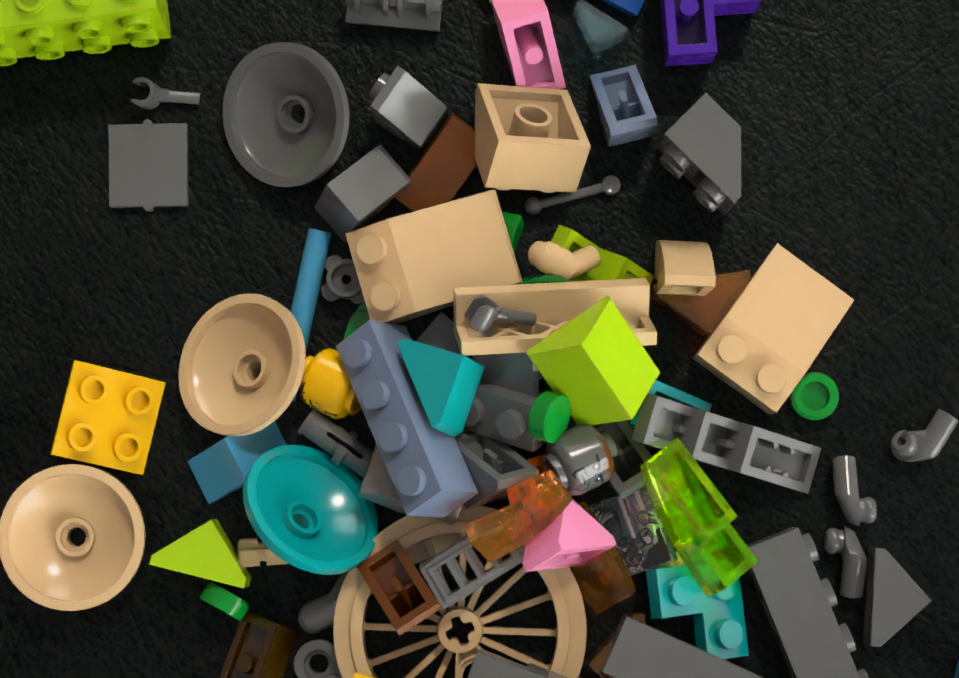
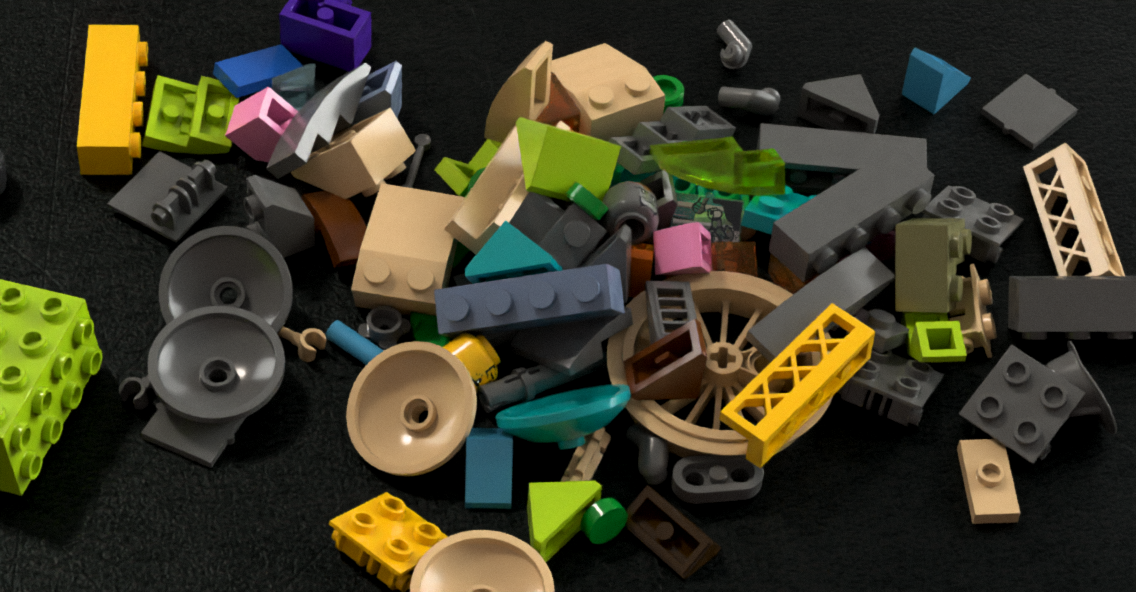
camera: 70 degrees left, 35 degrees down
dark grey slope [314,145,412,243] -> none
dark grey hand [464,295,537,333] -> none
clear orange slope [465,470,572,563] -> none
tan arm [528,241,601,280] -> none
dark grey slope [657,93,741,215] -> none
dark grey arm [824,526,867,598] -> none
none -> dark grey dish [147,306,285,423]
none -> dark grey slope [266,62,371,179]
none -> tan hand [277,326,326,362]

